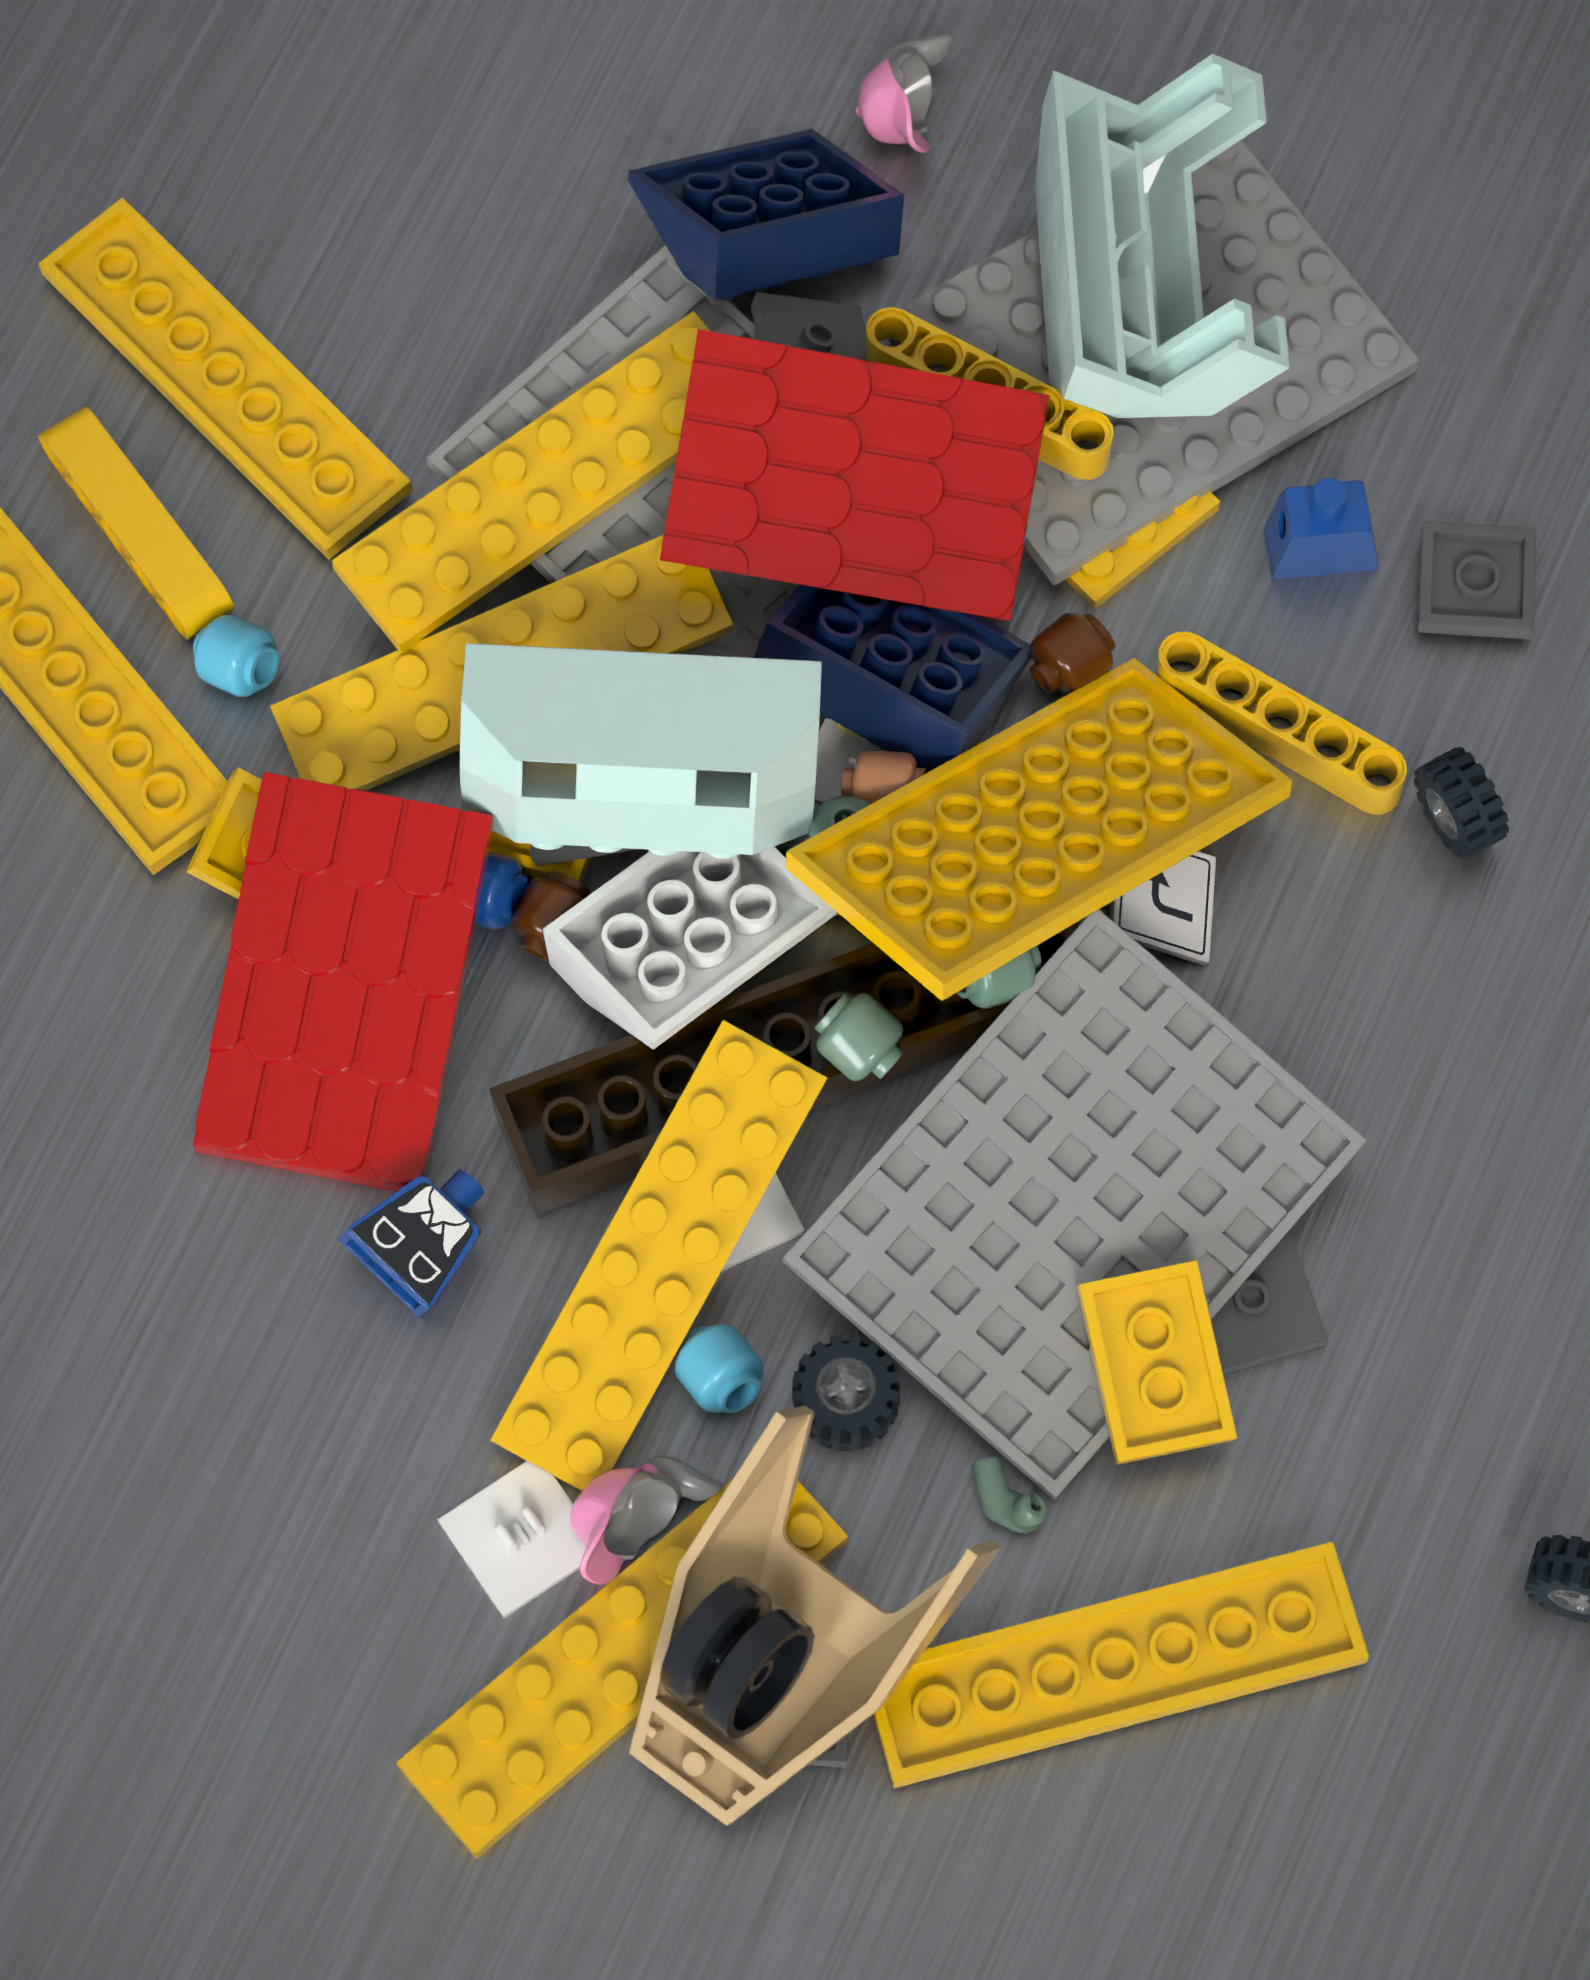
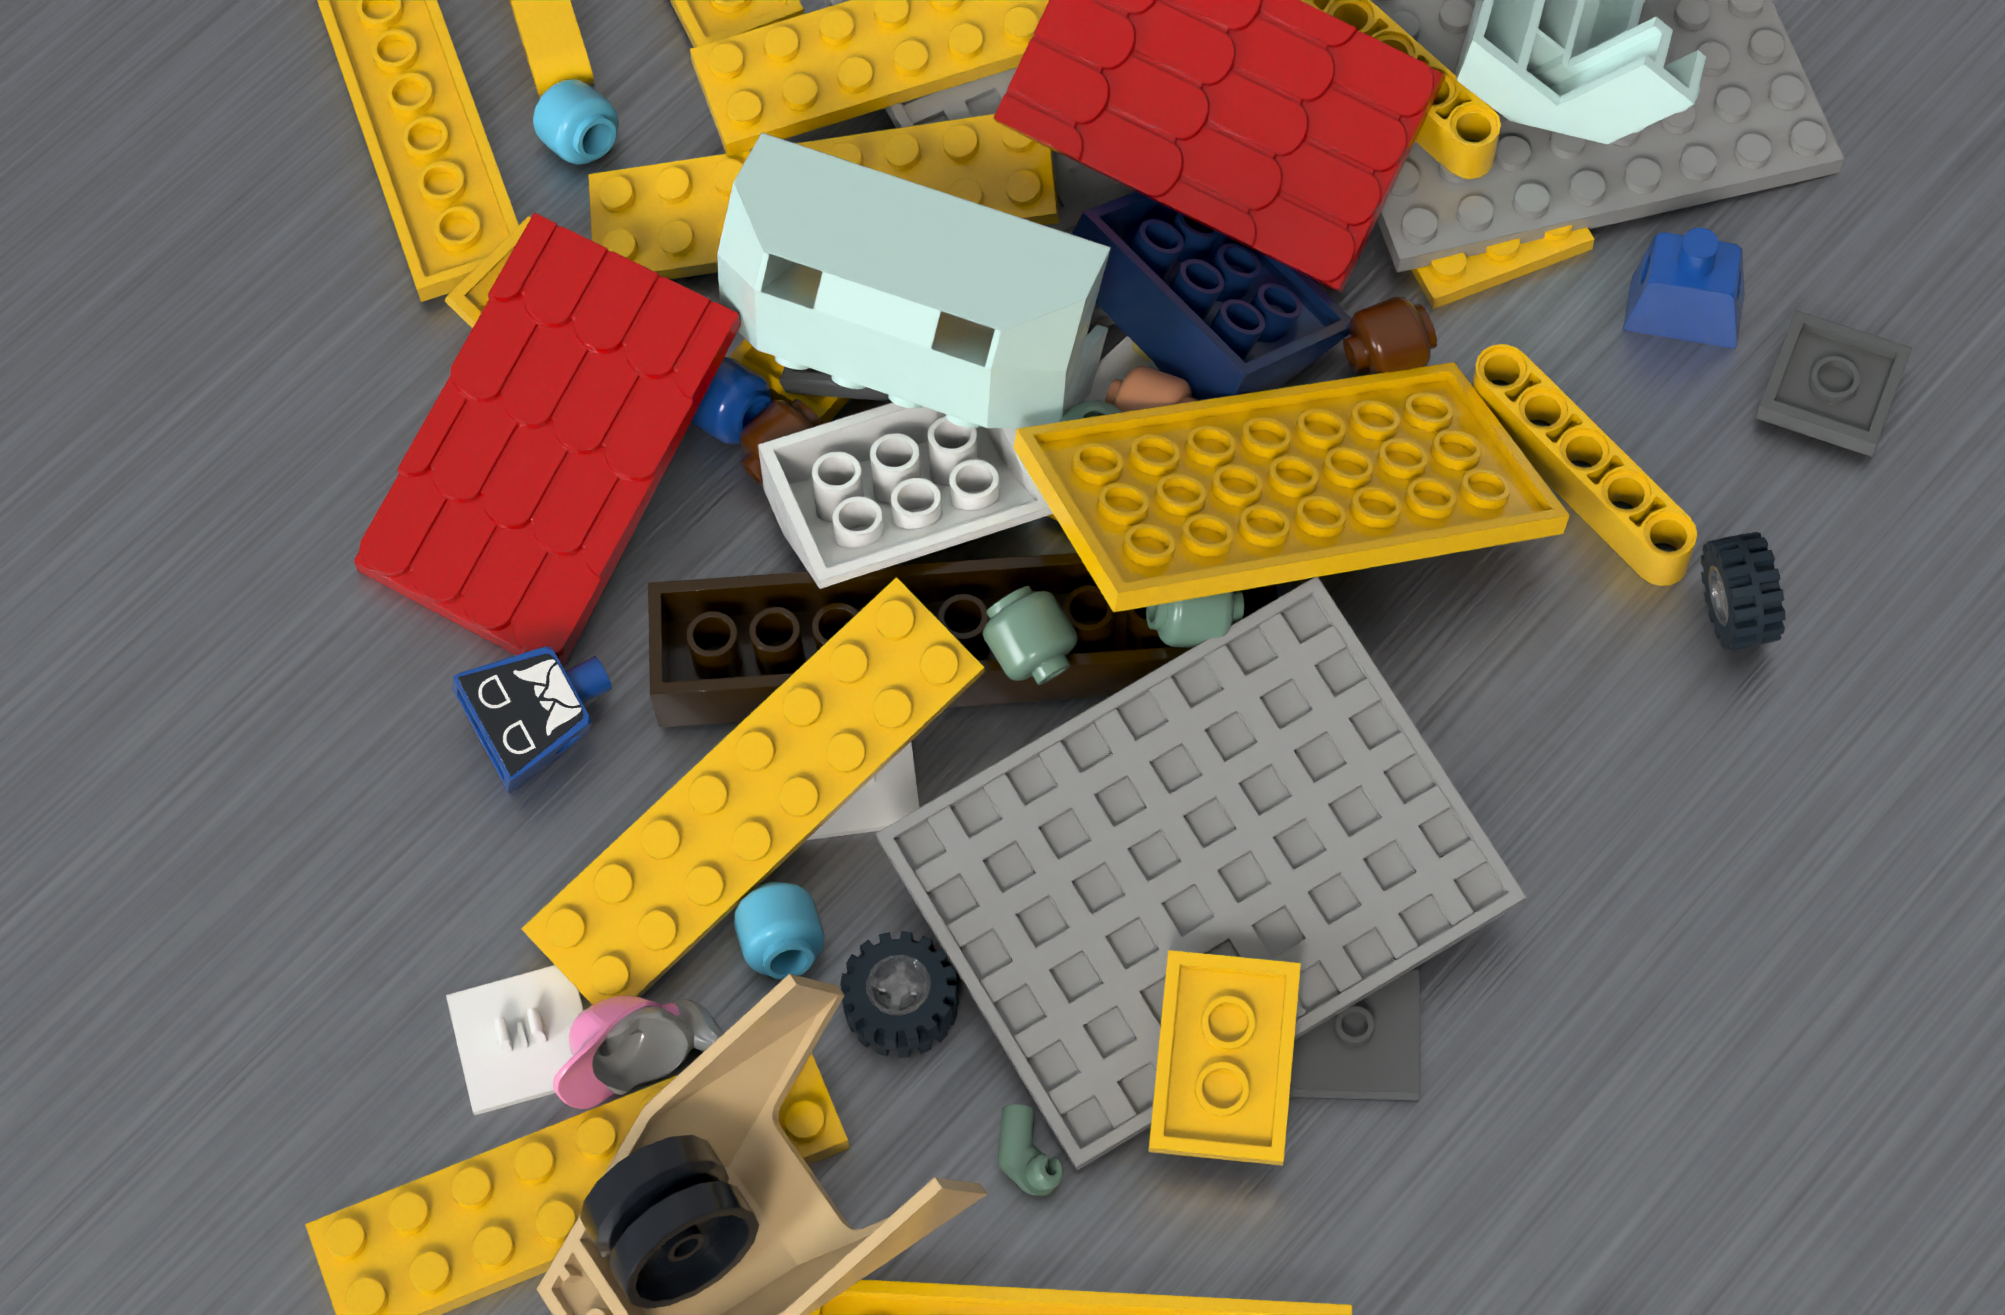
camera: 20 degrees right, 5 degrees down
white piece [1109,851,1216,966] -> none

